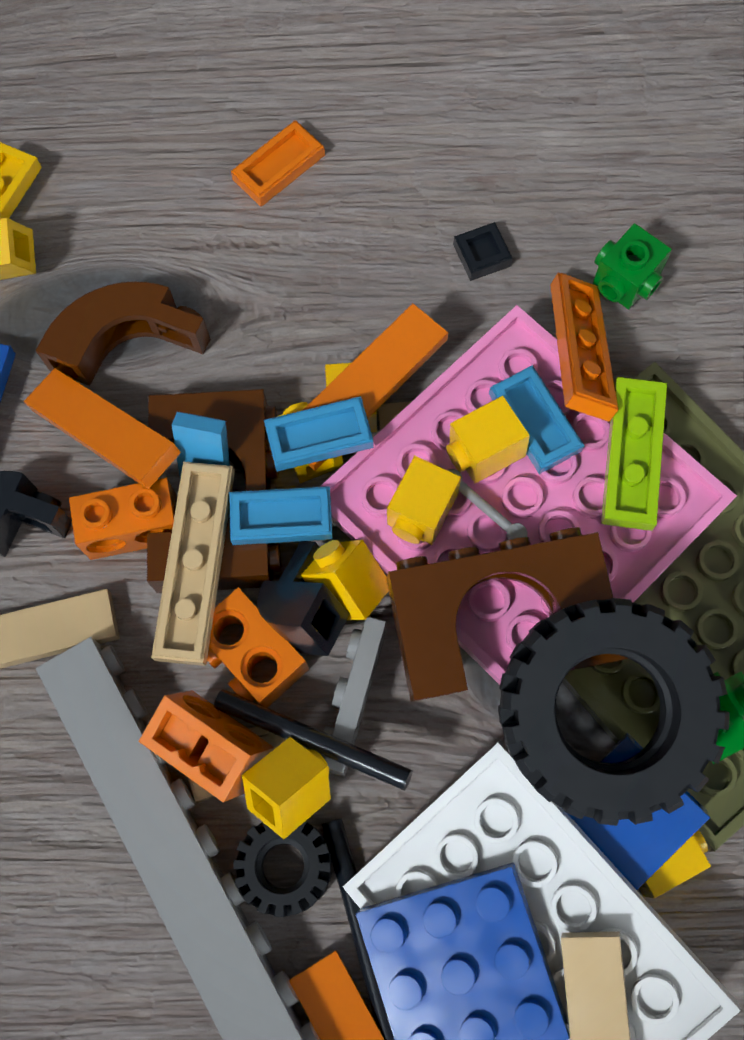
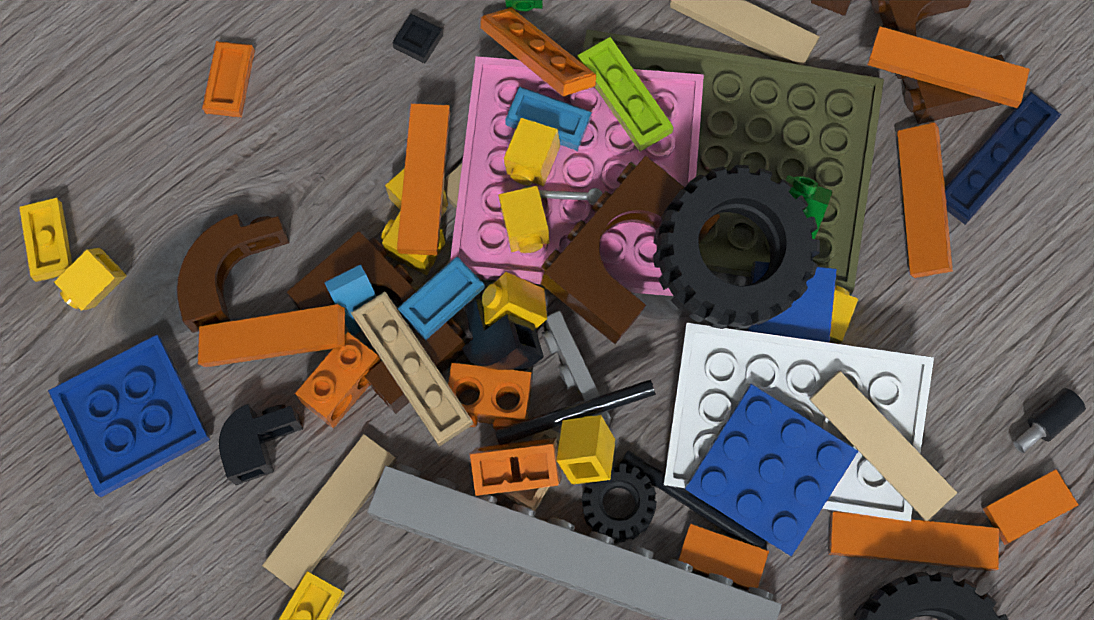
camera: 40 degrees left, 0 degrees up
dark azure tile [264,396,374,472] -> none

